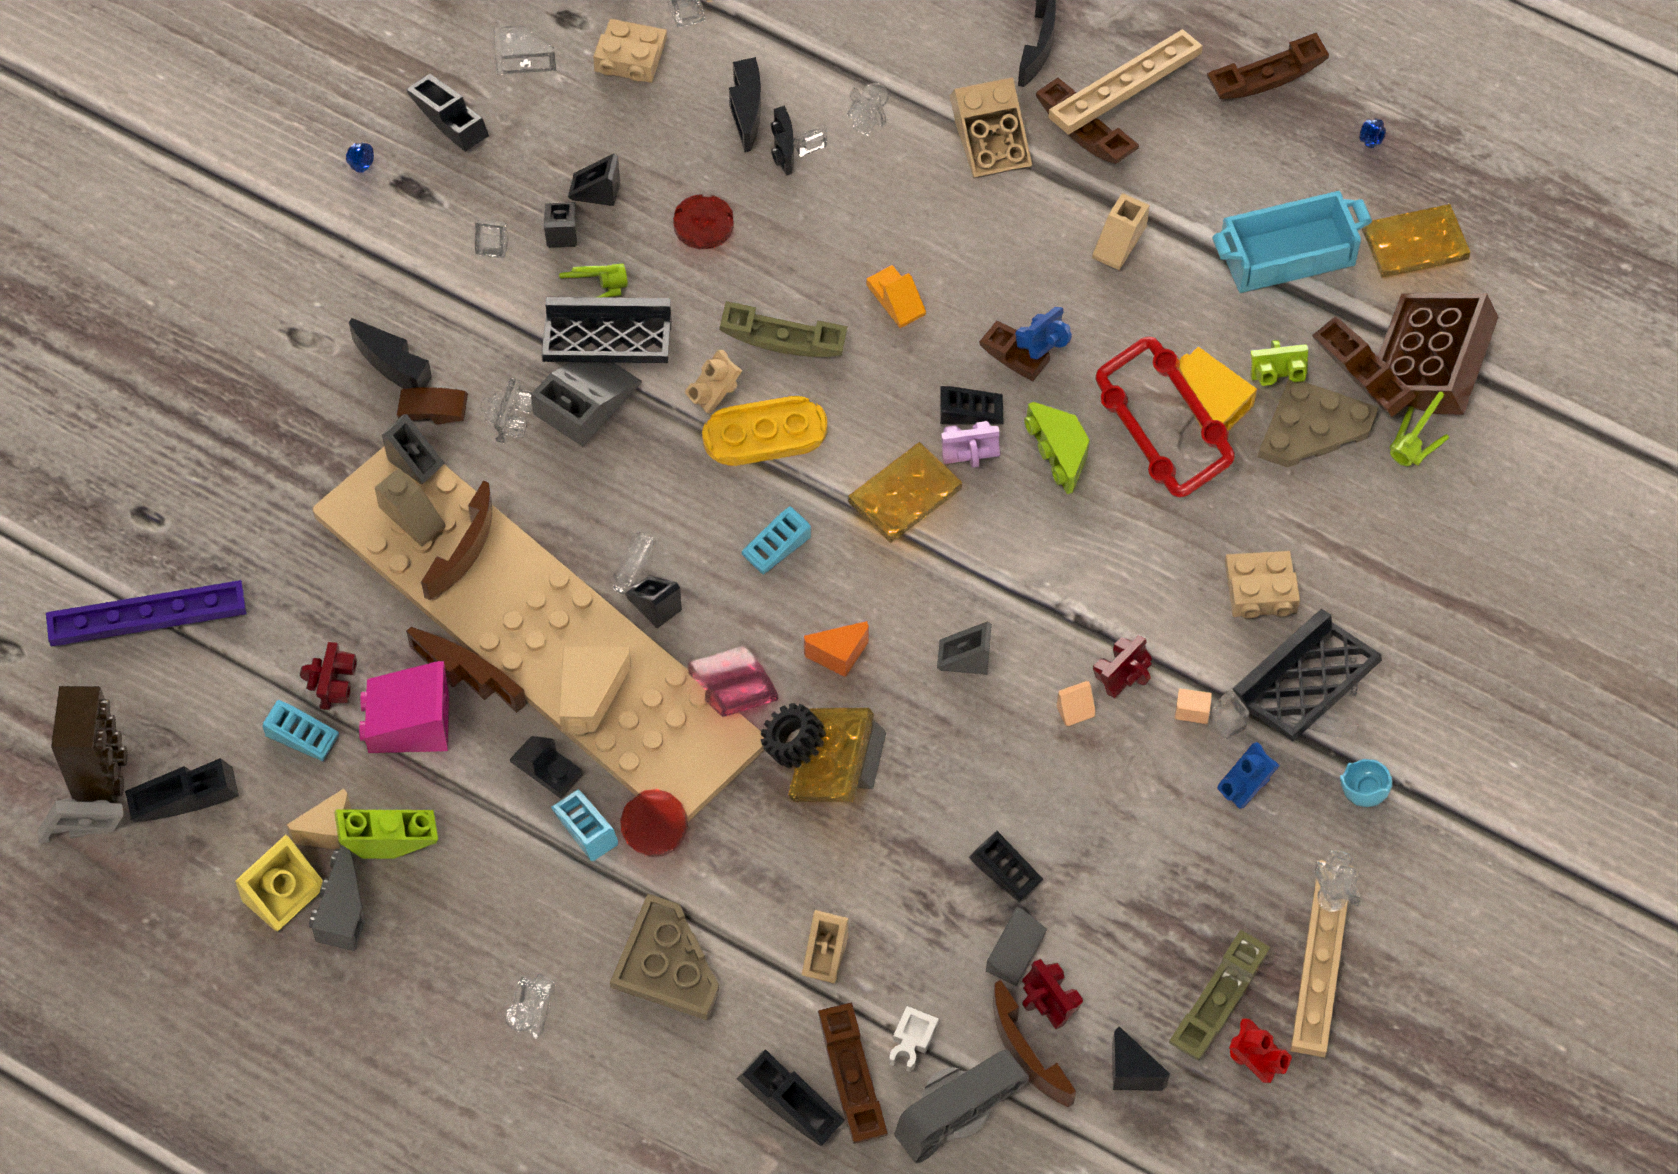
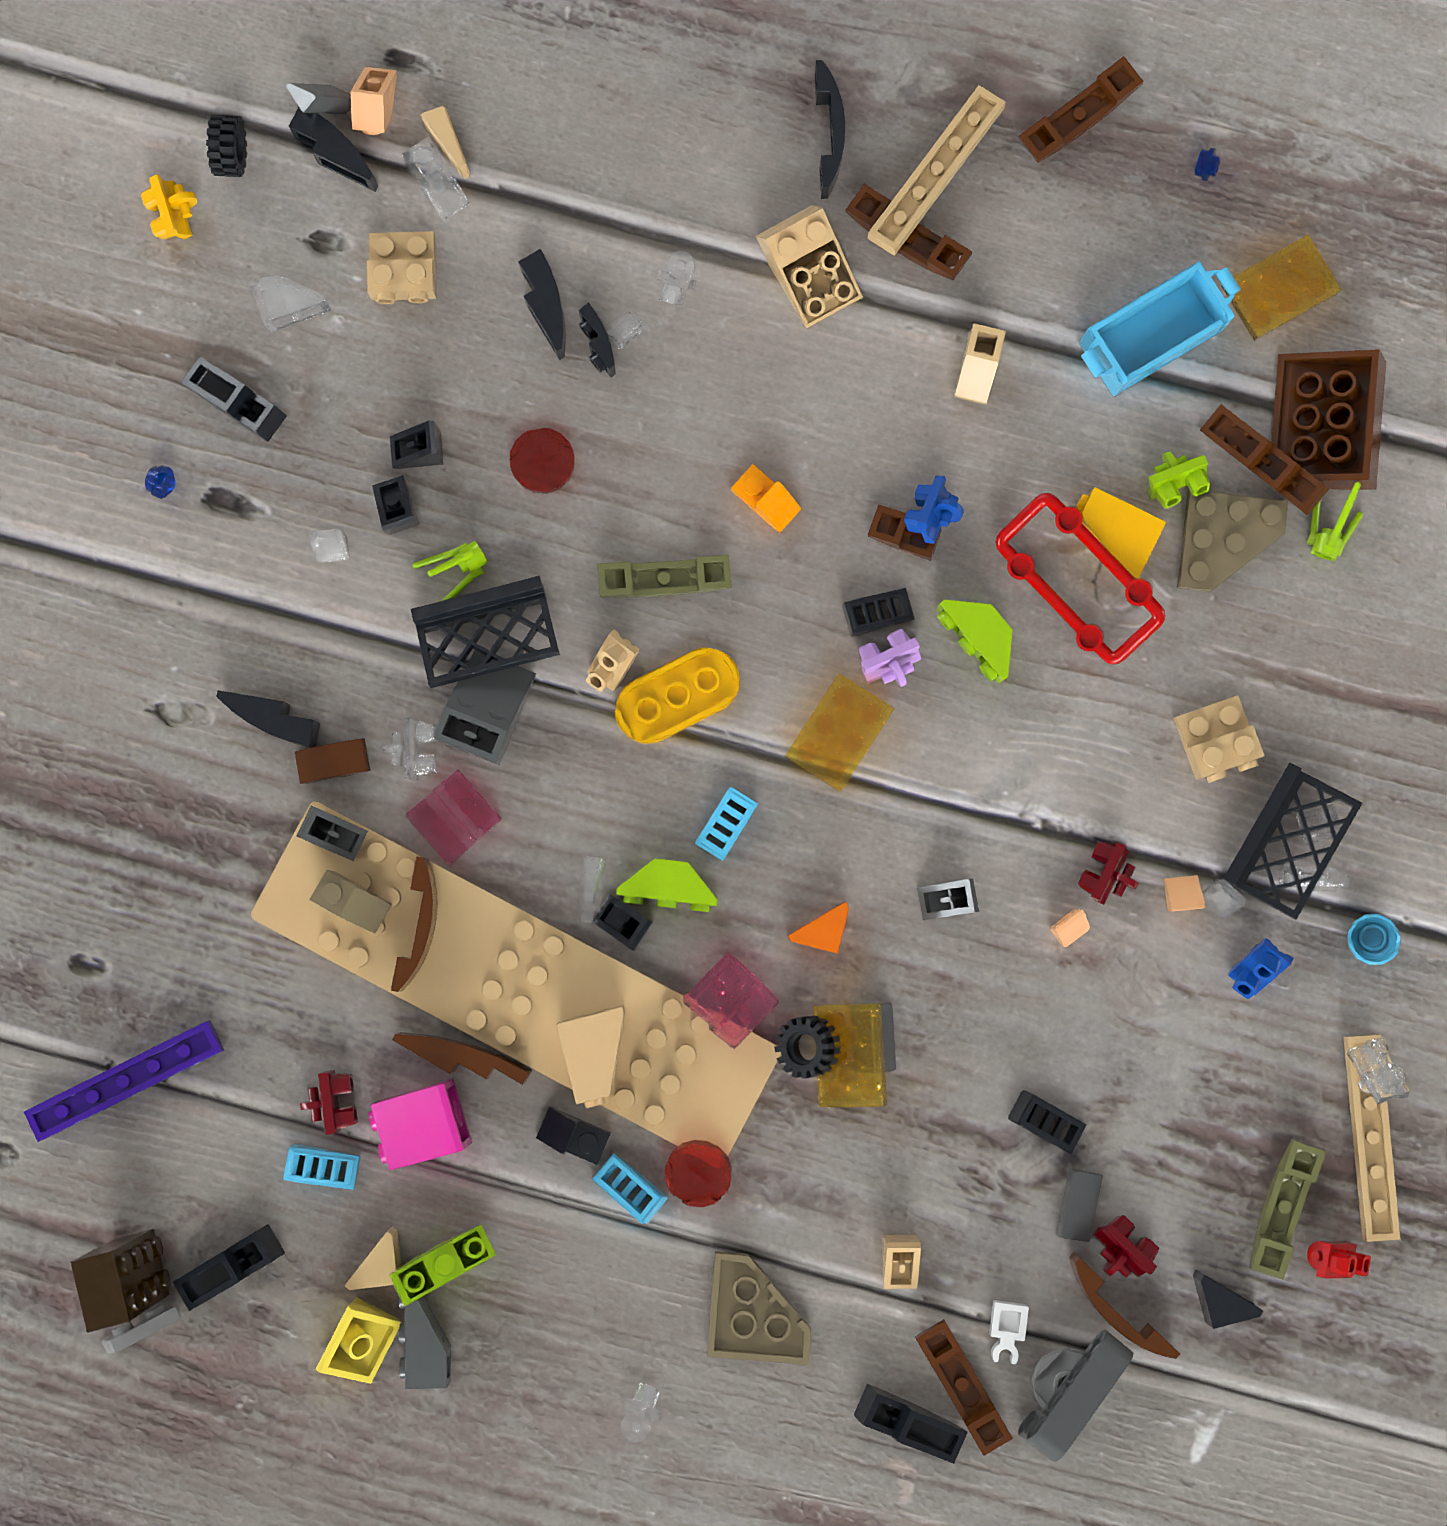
camera: 15 degrees left, 25 degrees up
none -> clear pink slope [405,769,502,866]
none -> lime slope [616,858,718,912]

